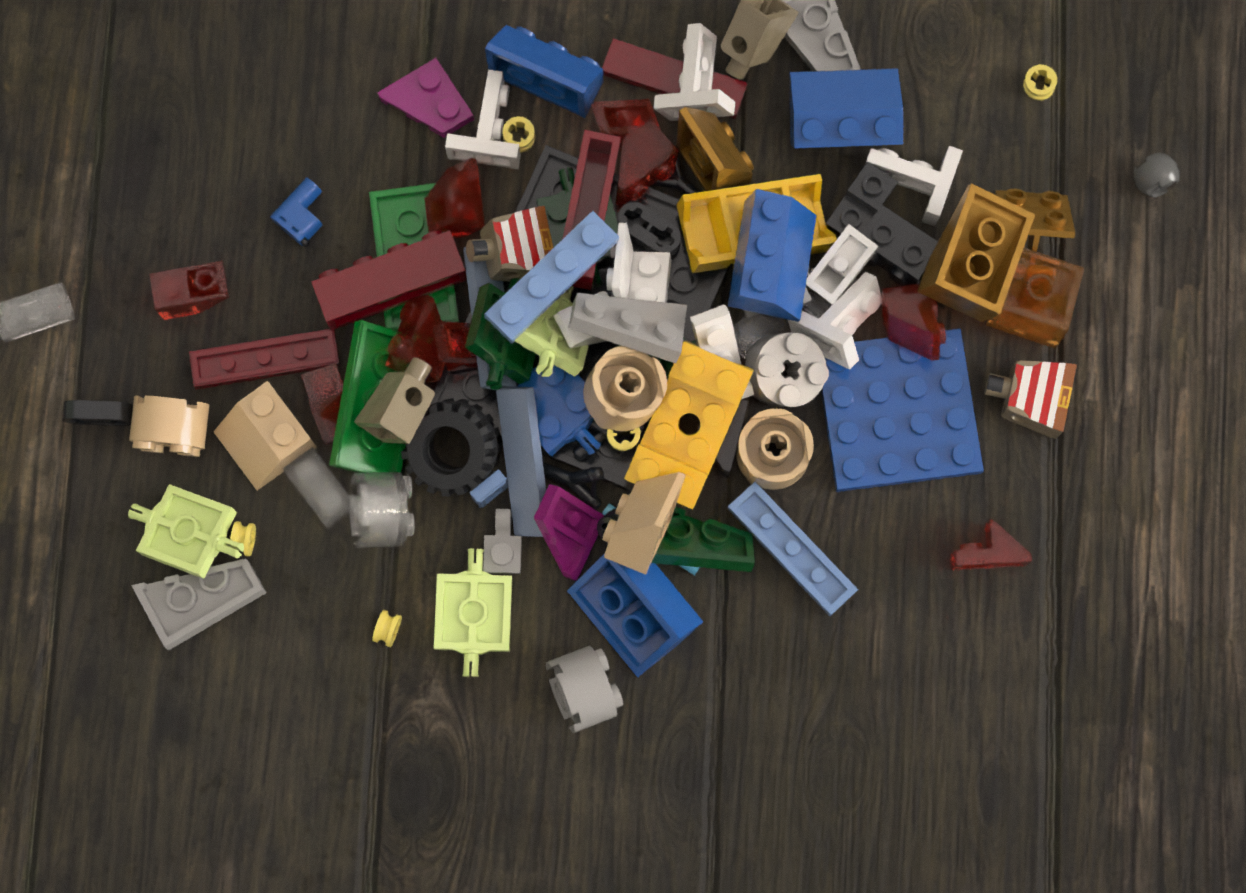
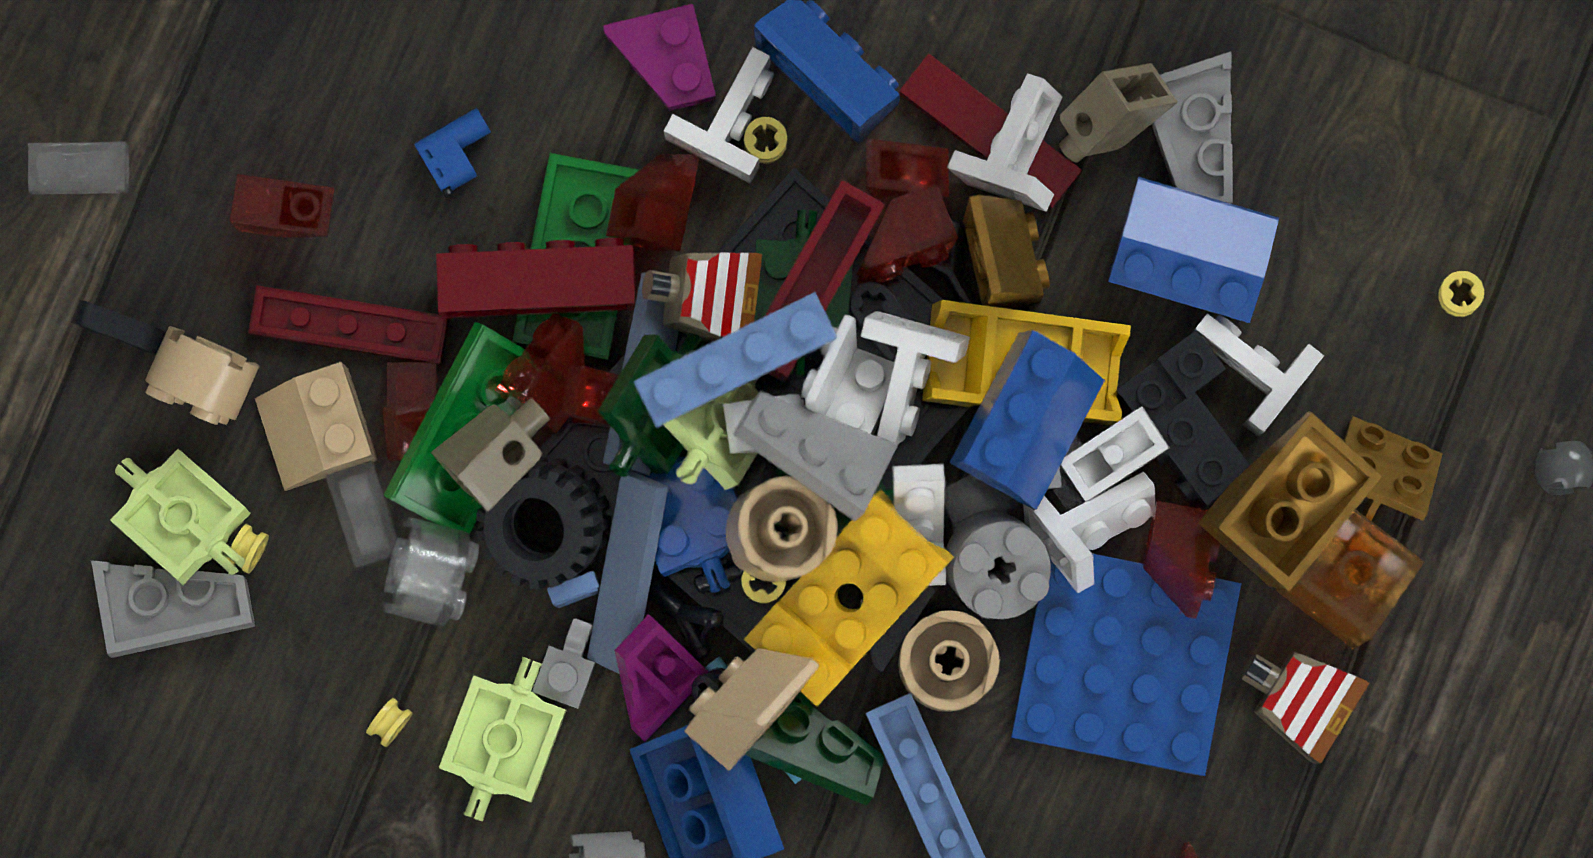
camera: 20 degrees right, 5 degrees up
none -> white bracket [861,311,970,444]

